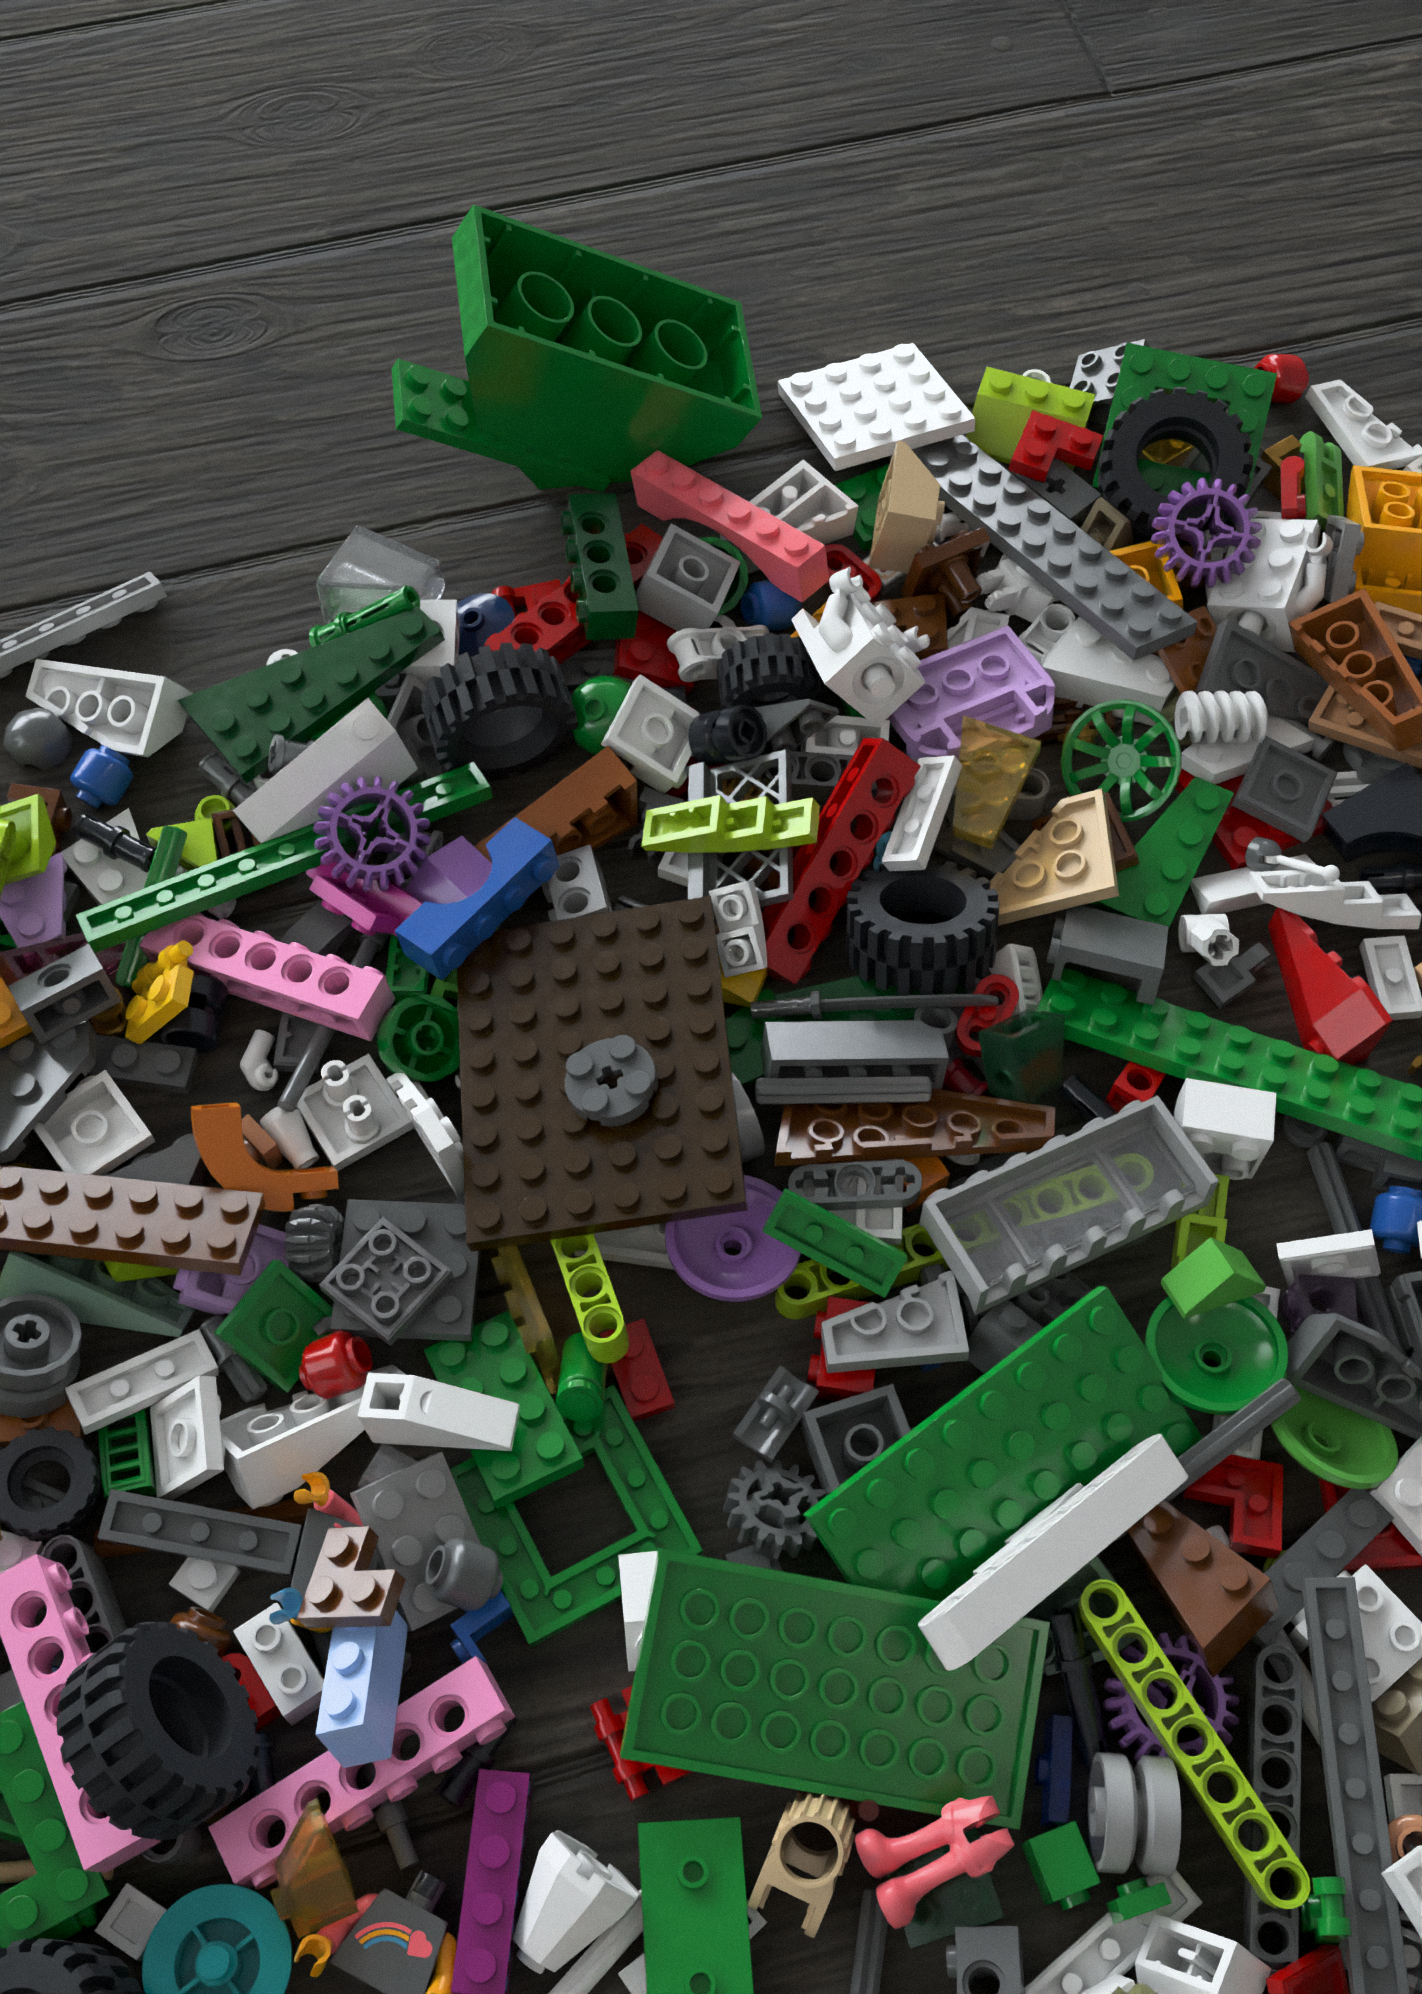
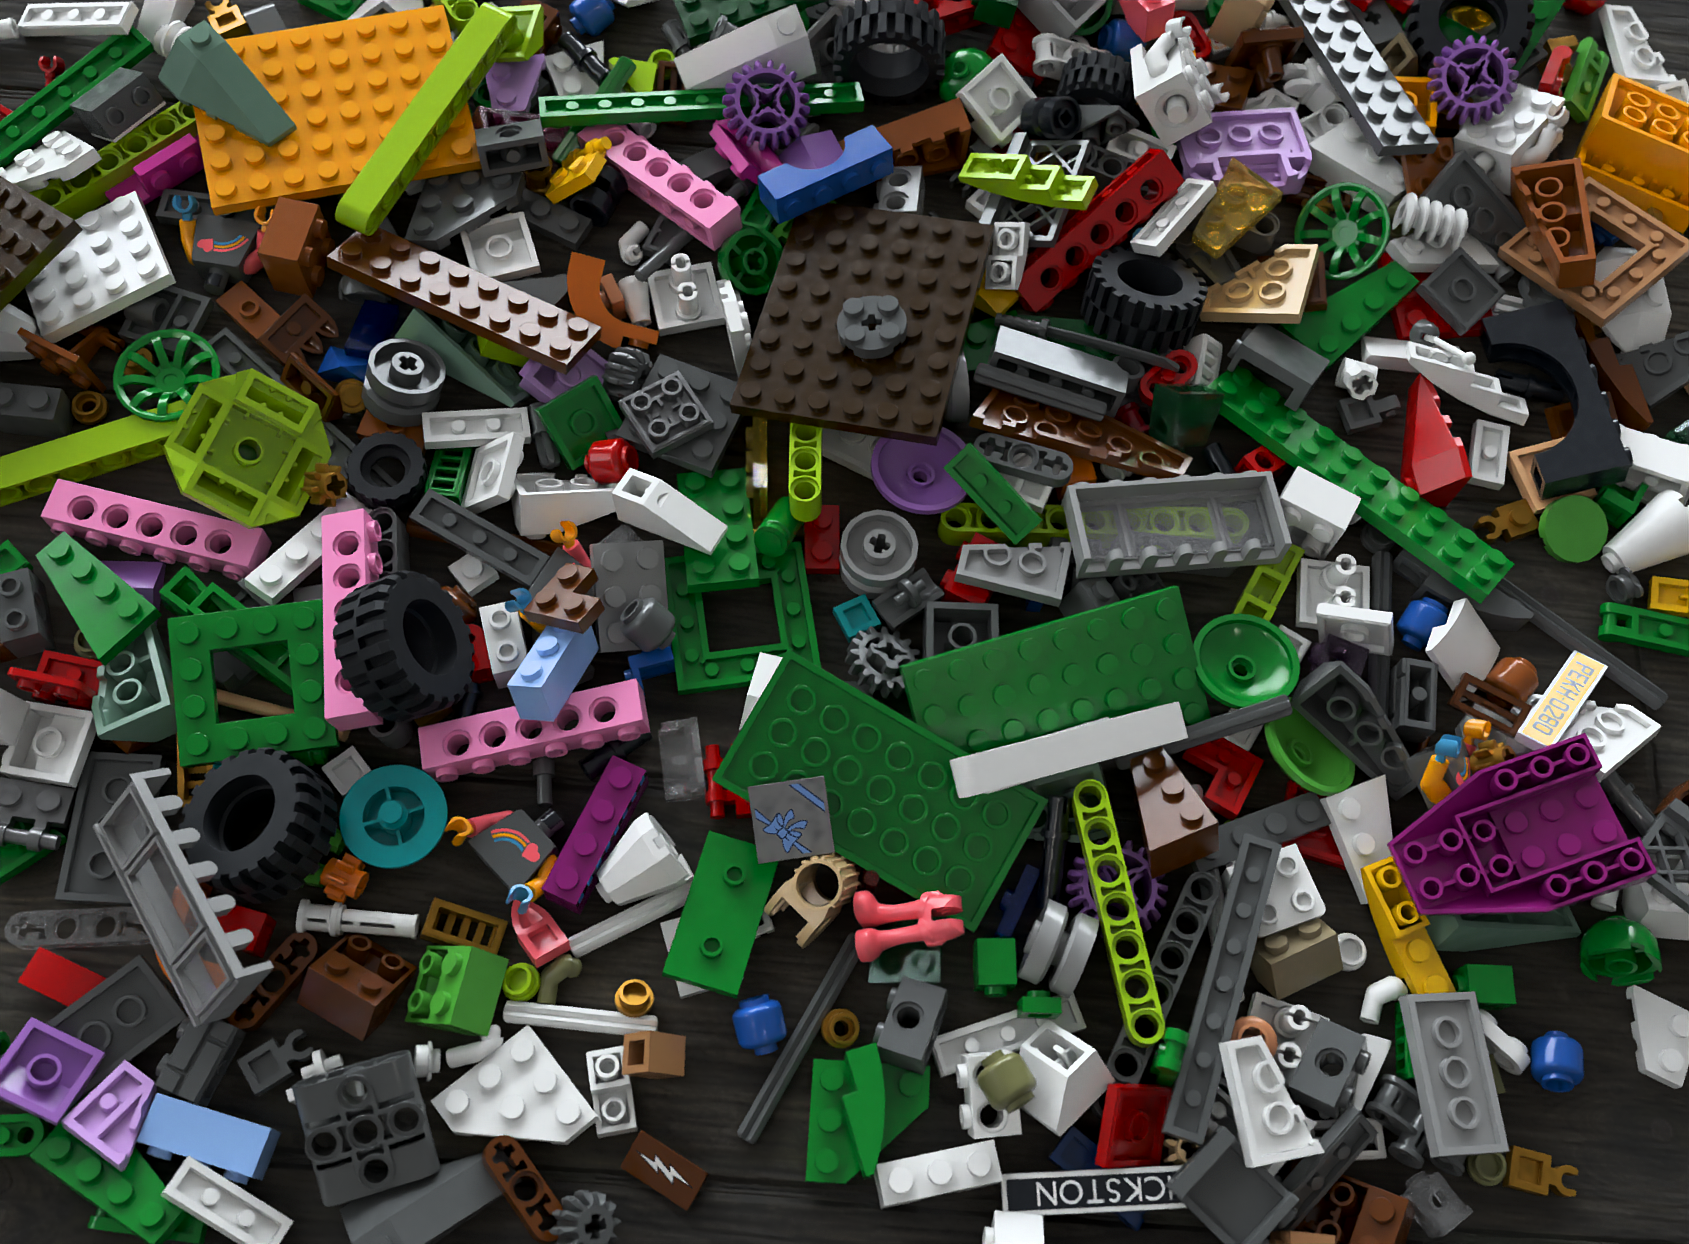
camera: 15 degrees right, 5 degrees up
clear yellow slope [271,1798,359,1938] -> none
bright green slope [1160,1237,1266,1319] -> none
light grey plate [1323,515,1364,602] -> none
none -> clear hinge [658,717,706,803]
none -> flat silver tile [748,776,835,864]
none -> teal plate [833,594,881,643]
none -> light grey wheel [839,509,919,599]
none -> white plate [1296,554,1370,630]

